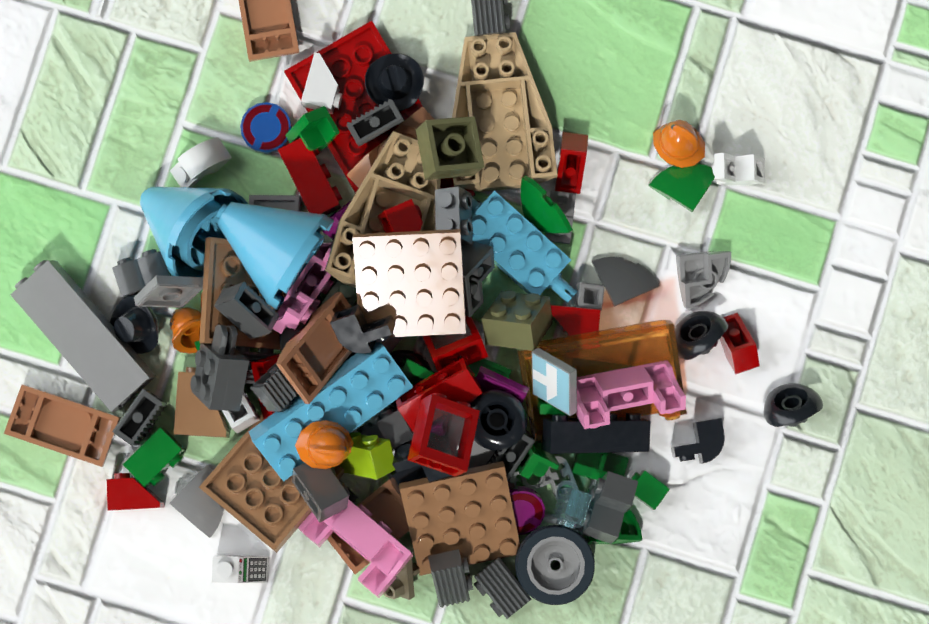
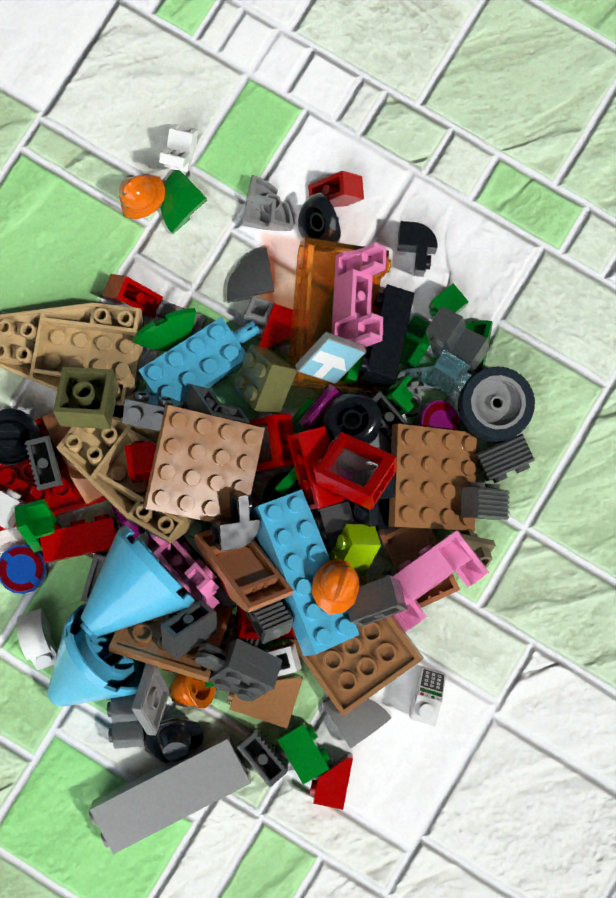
camera: 65 degrees left, 0 degrees up
nougat slope [4,384,120,467] -> none
black hat [763,383,823,427] -> none

